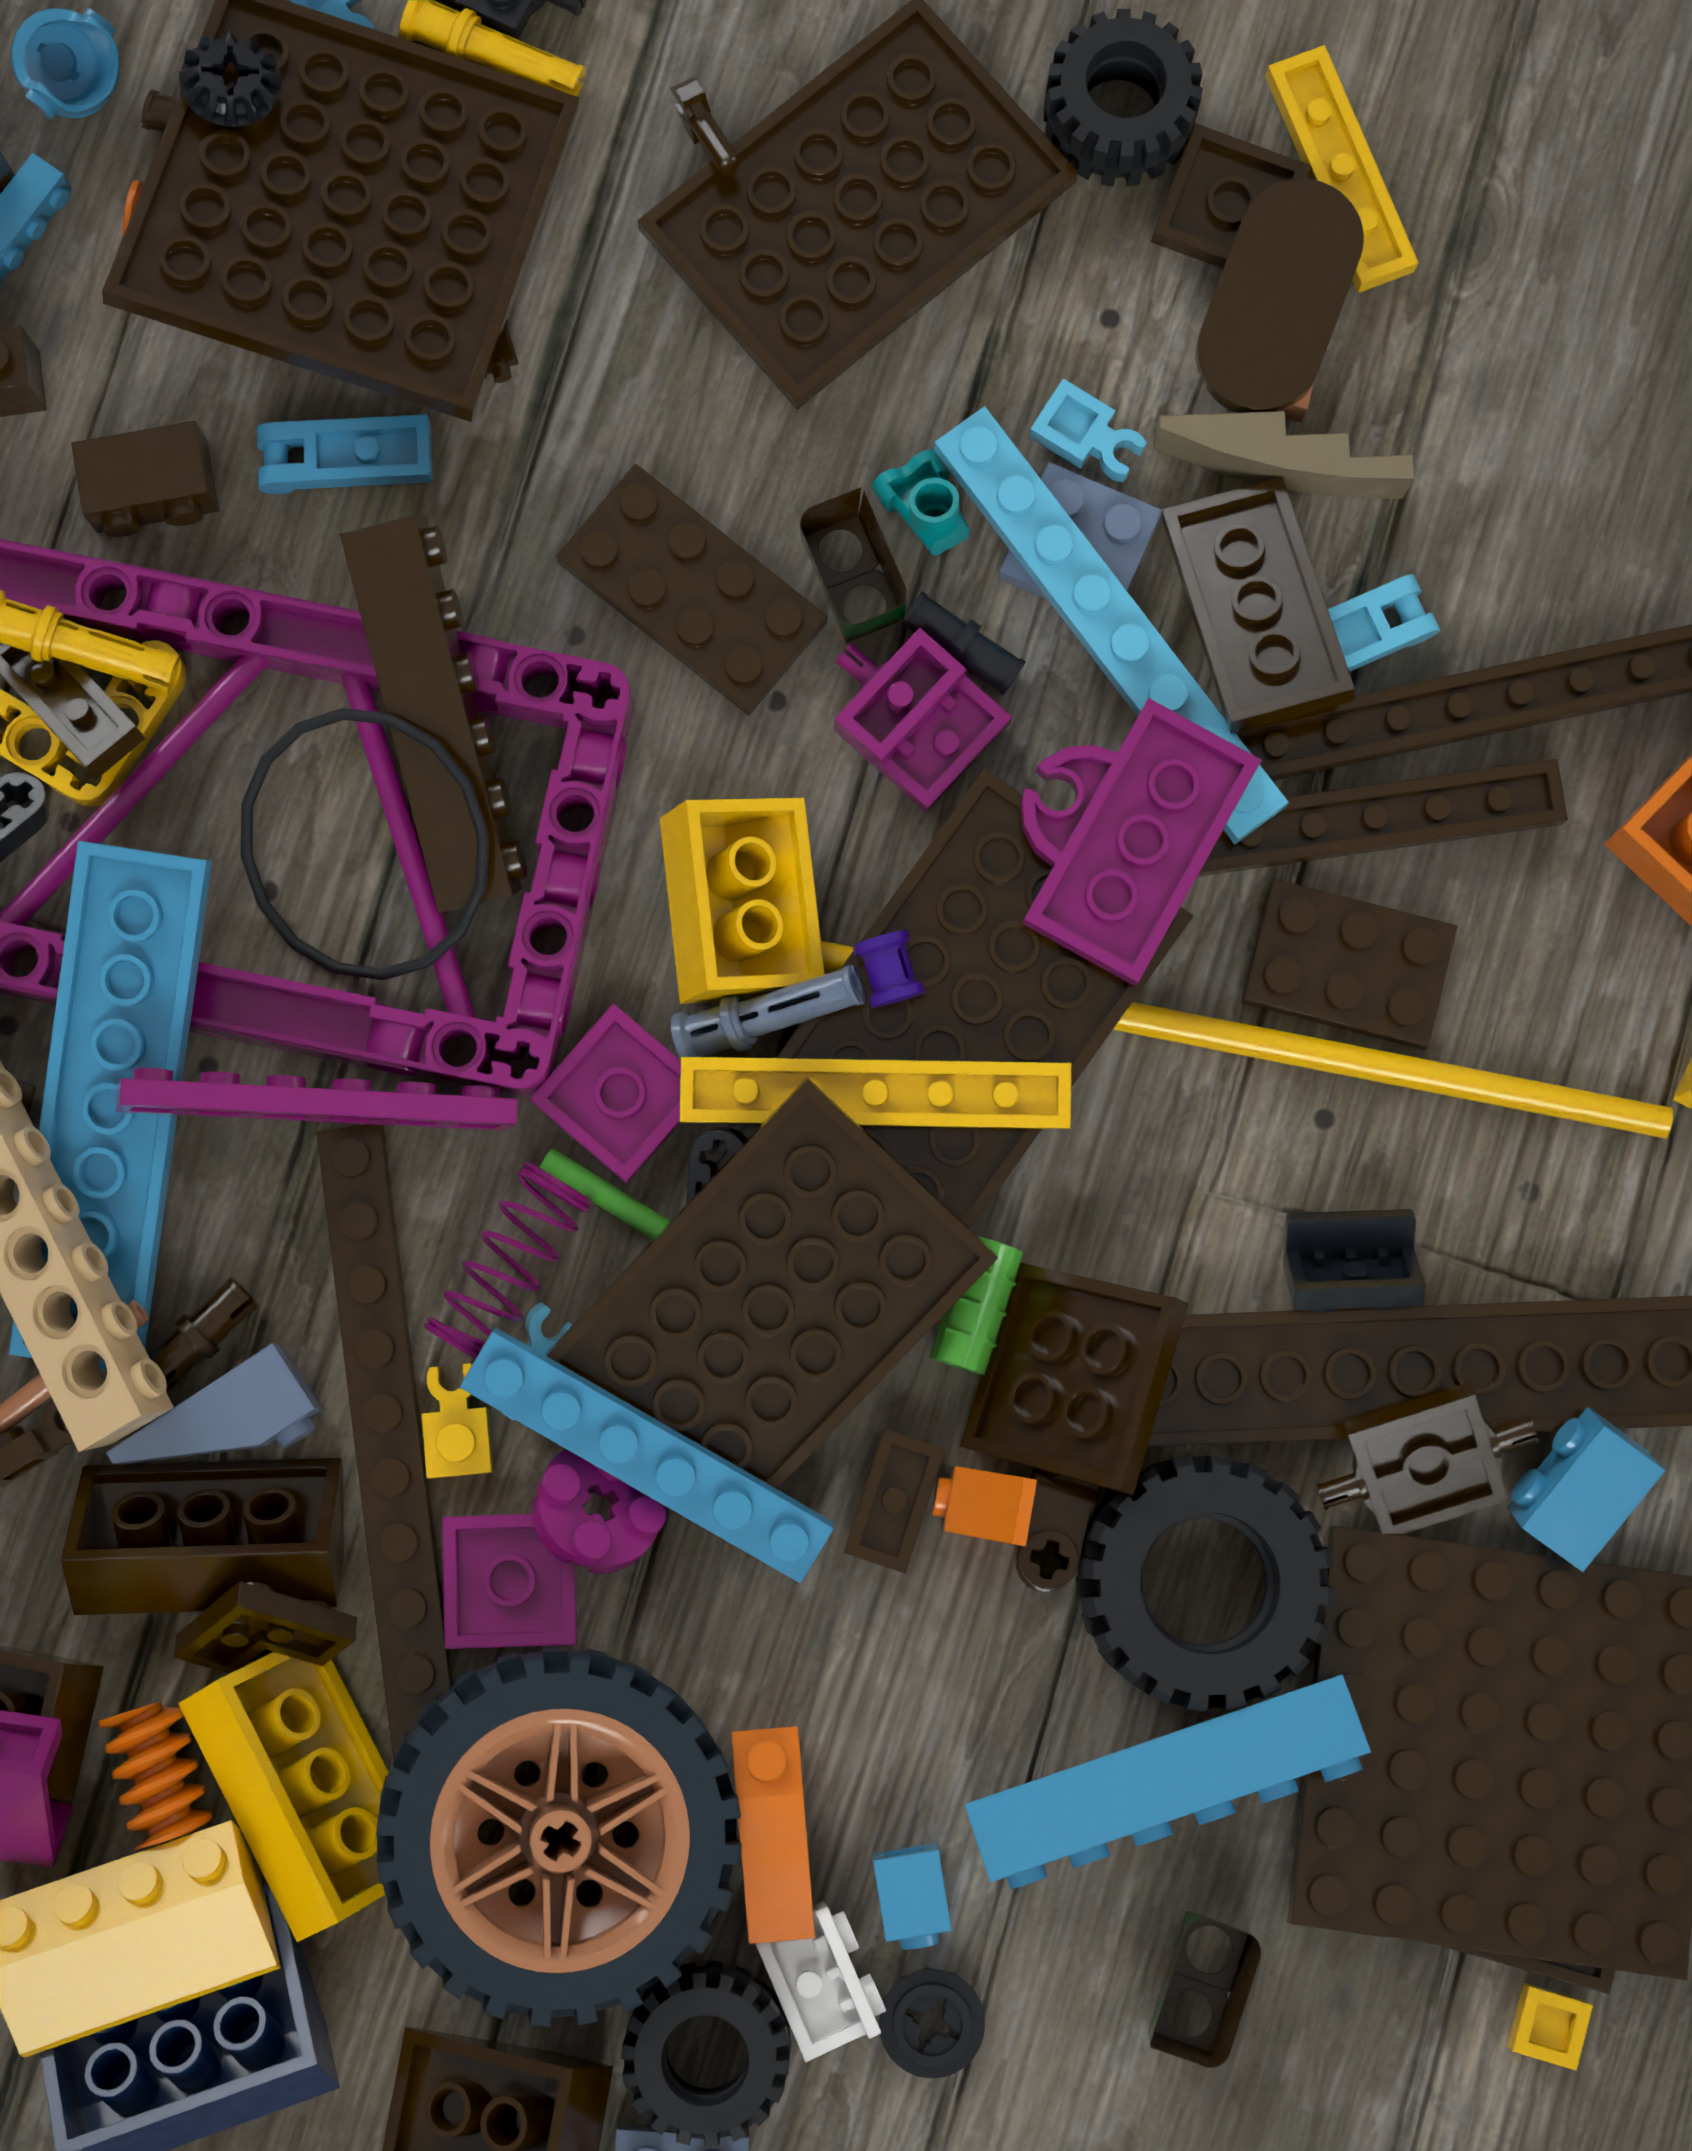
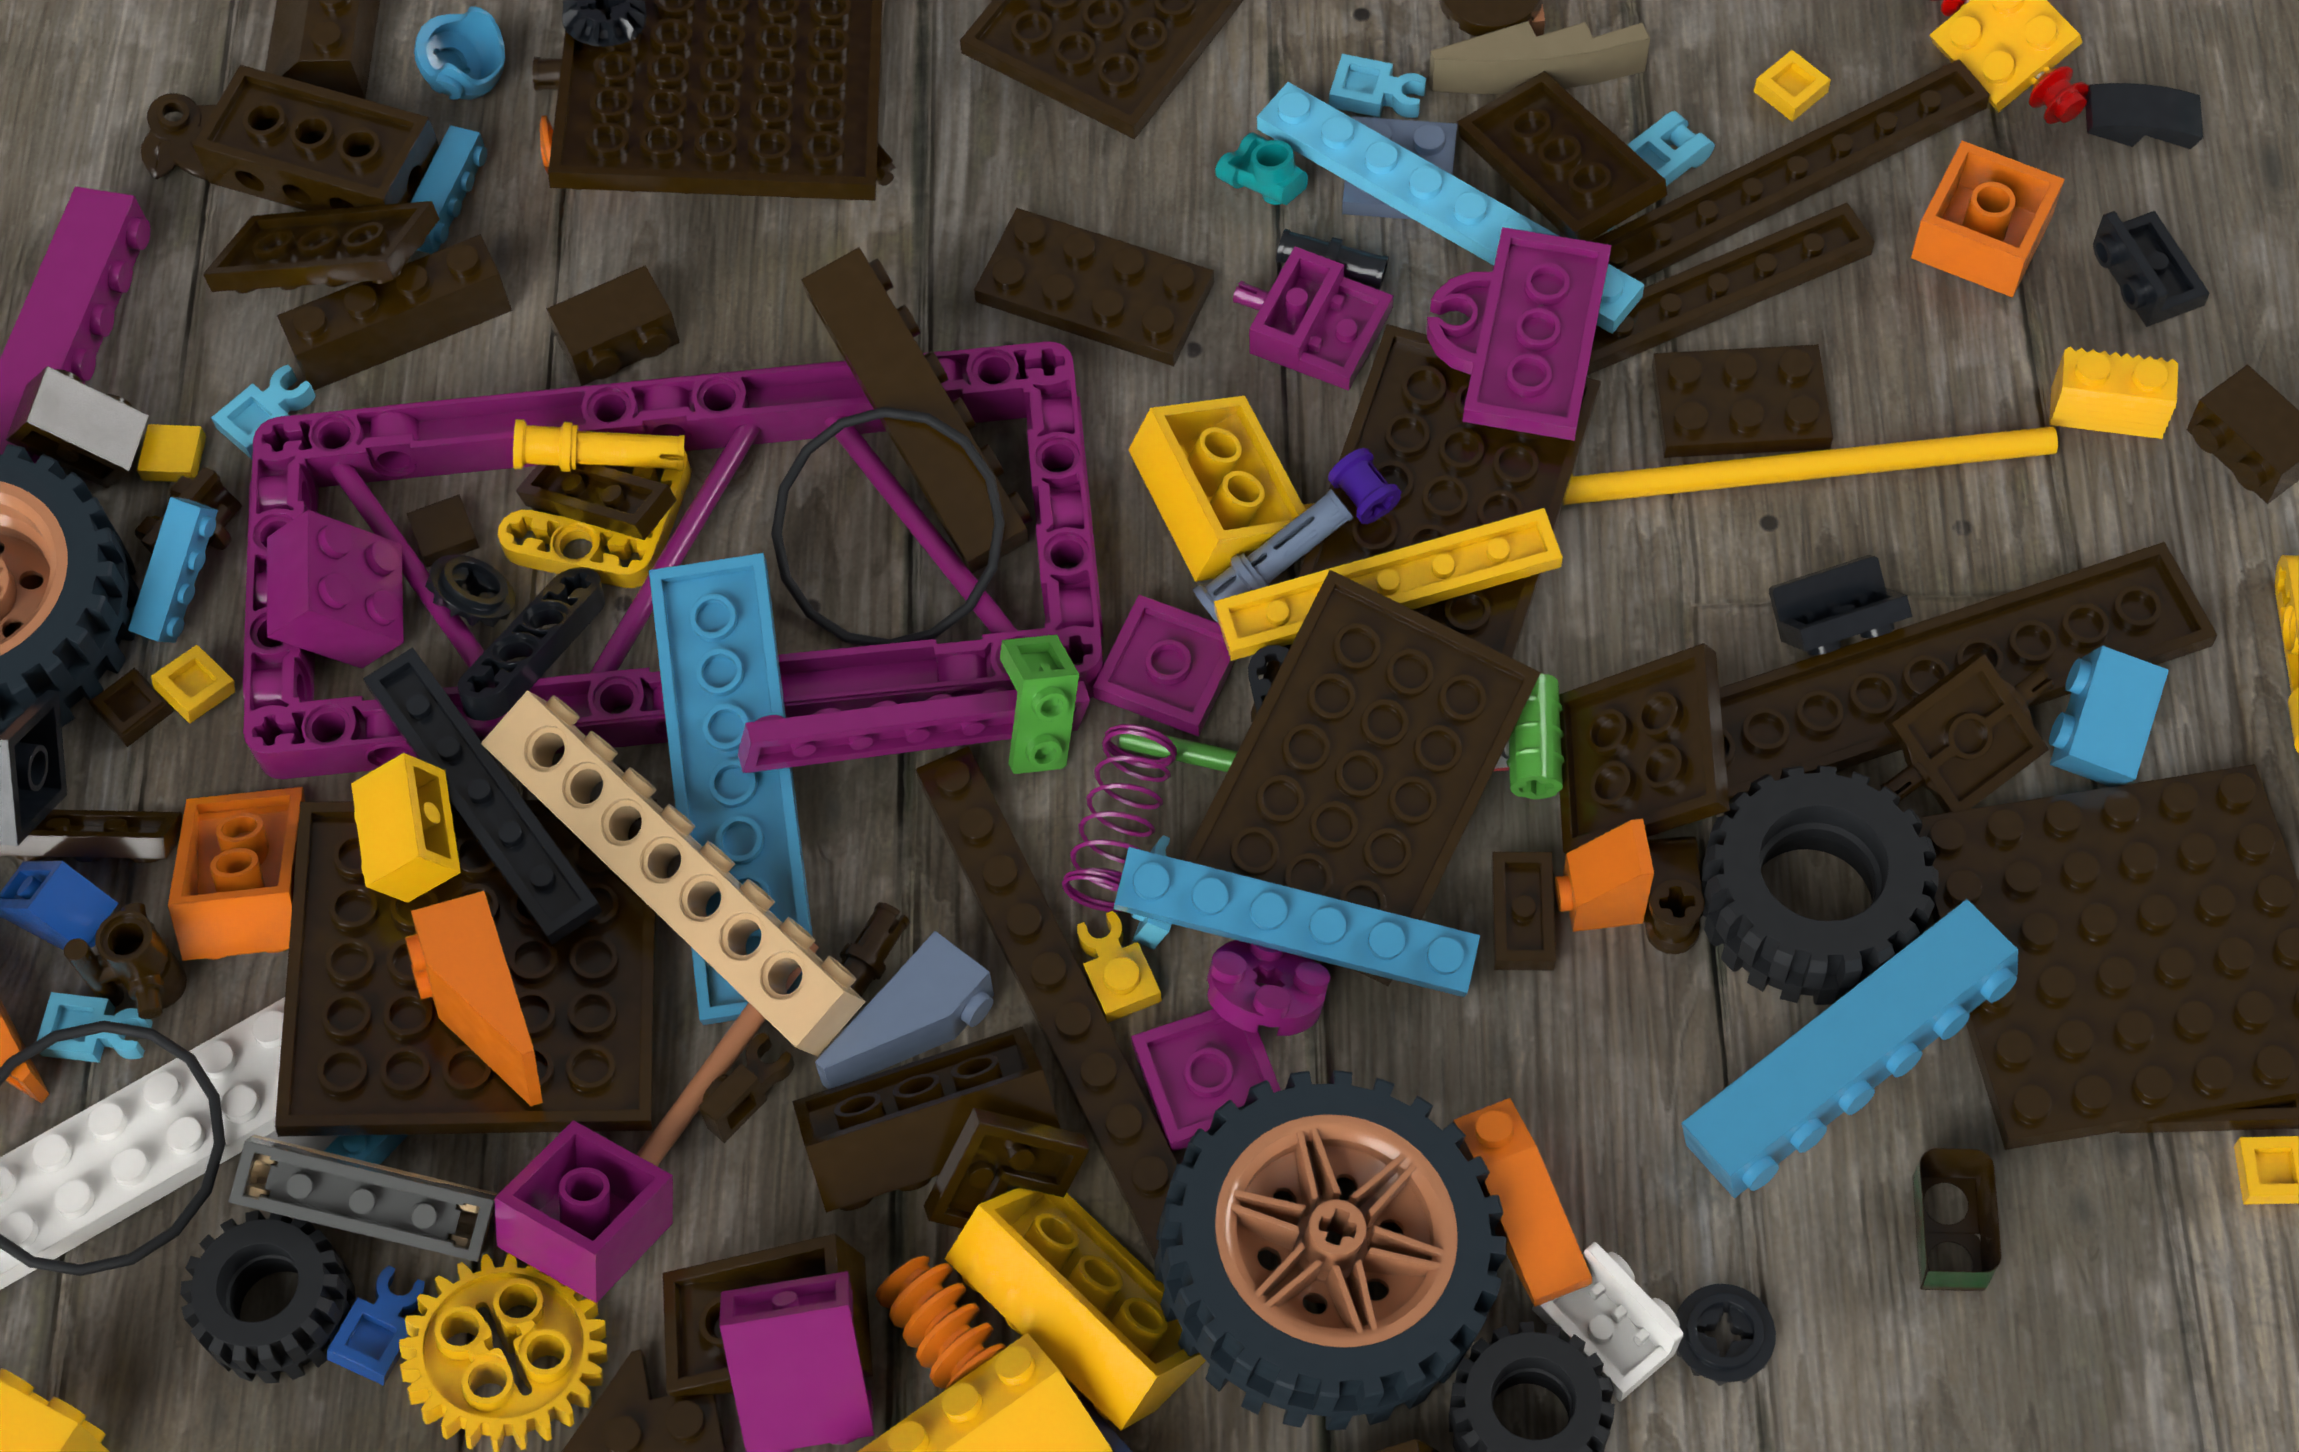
camera: 10 degrees left, 20 degrees down
dark azure plate [256,414,433,494] -> none
dark brown piece [800,487,907,643] -> none
dark azure brick [872,1843,952,1950] -> none
none -> bright green bracket [1000,635,1079,774]
none -> yellow tile [1754,50,1831,122]

